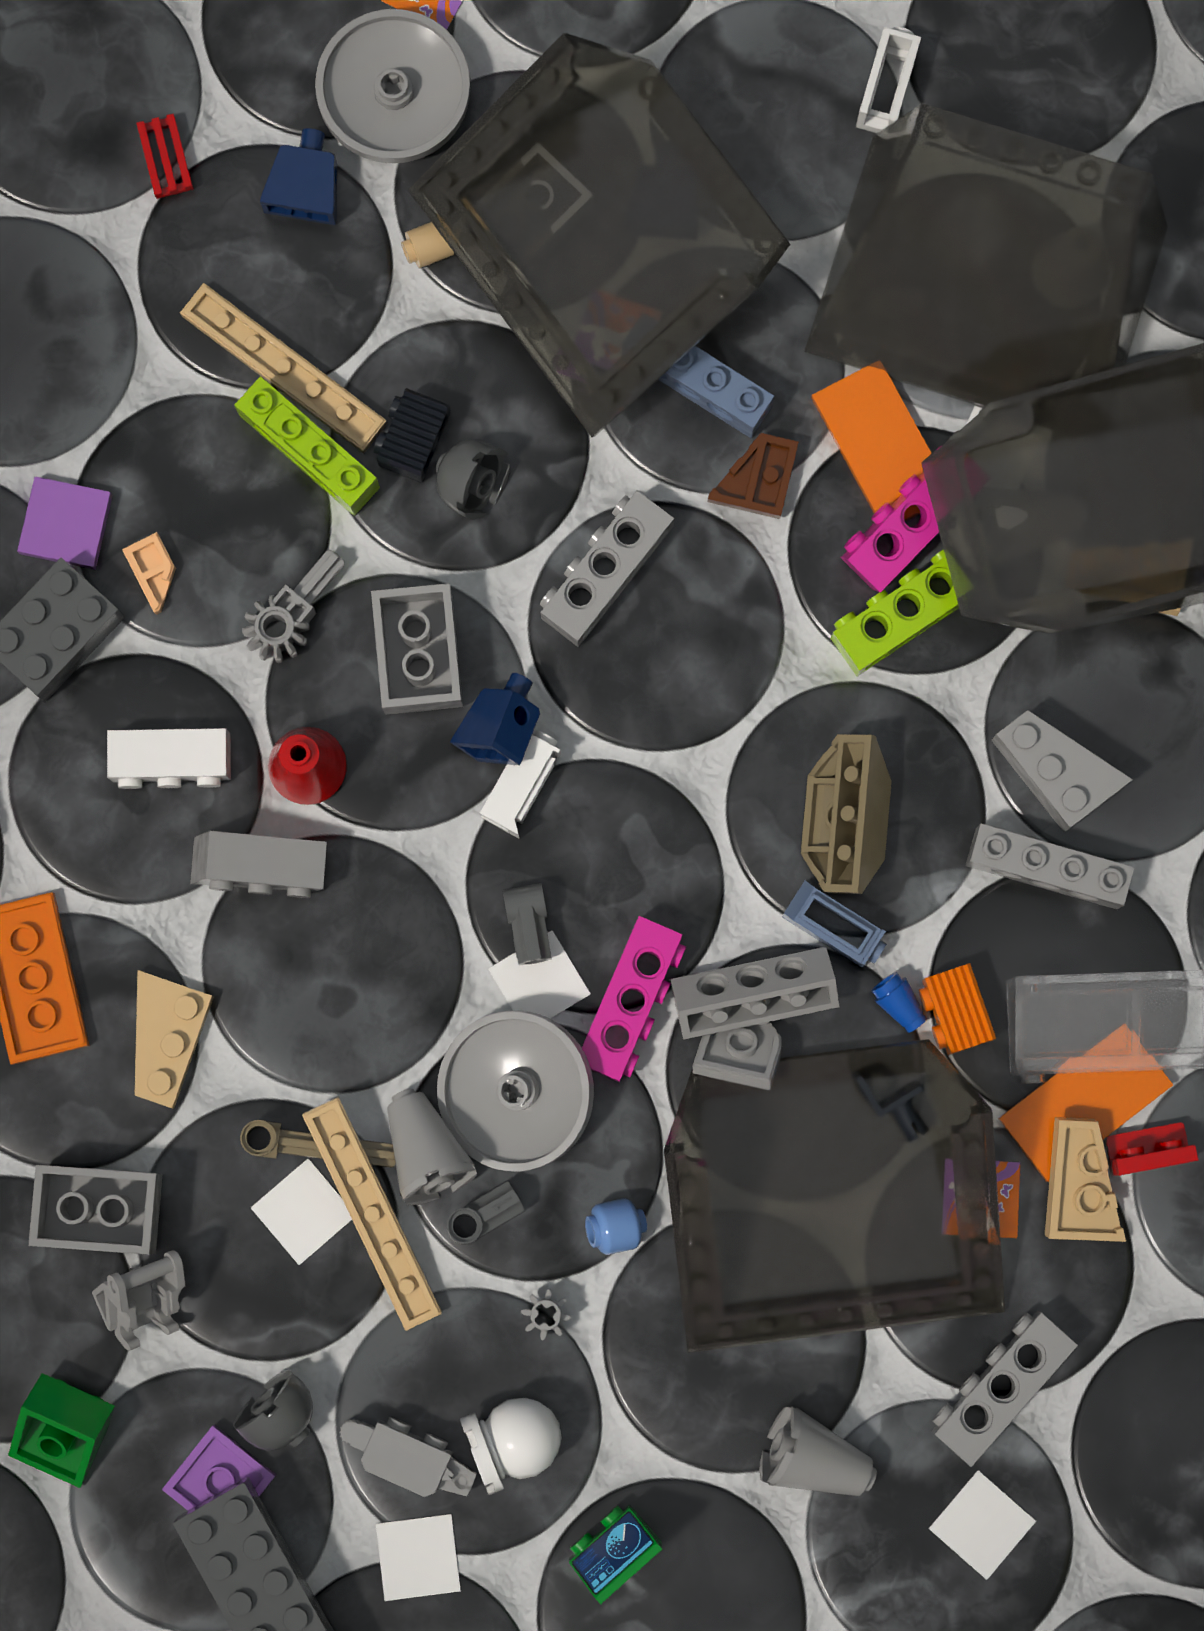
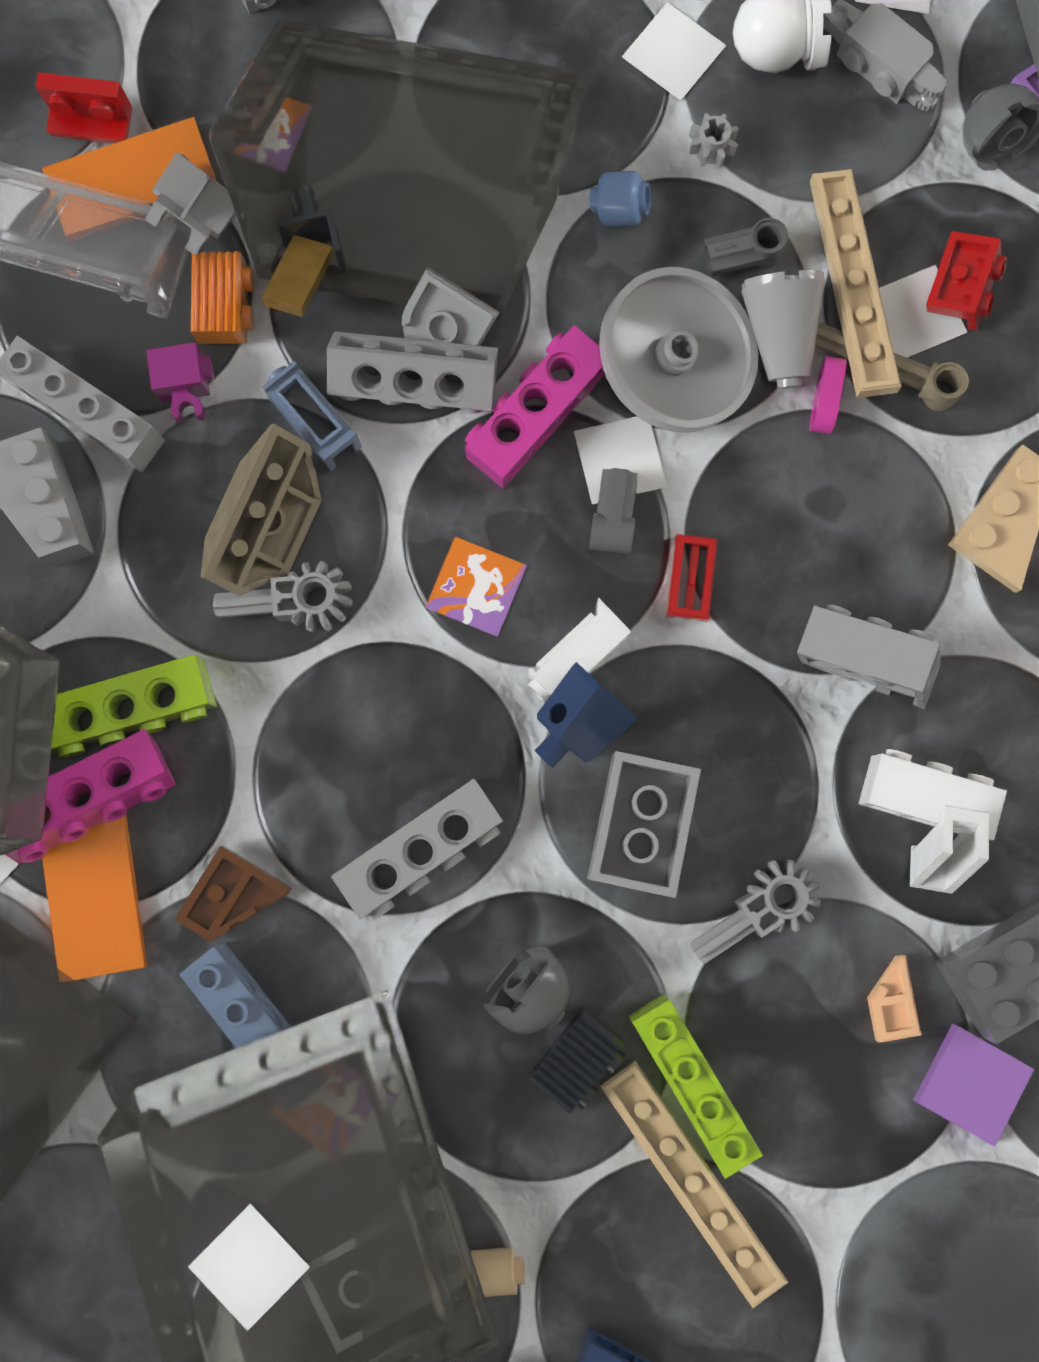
camera: 165 degrees left, 0 degrees up
red cone [268,727,347,805] -> none
blue cone [872,972,927,1033] -> none
tan wing [1045,1117,1126,1242] -> none
none -> light grey piece [145,152,245,256]
none -> magenta brick [146,342,214,424]
none -> white sticker [188,1203,310,1331]
none -> light grey gear [213,561,353,632]
none -> pearl gold tile [262,235,333,317]
none -> sticker [425,537,527,637]
none -> white sticker [622,2,726,101]
none -> red tile [666,534,718,622]
none -> dark pink beam [809,355,847,435]
none -> white window [910,805,989,894]
none -> red bracket [926,231,1007,331]

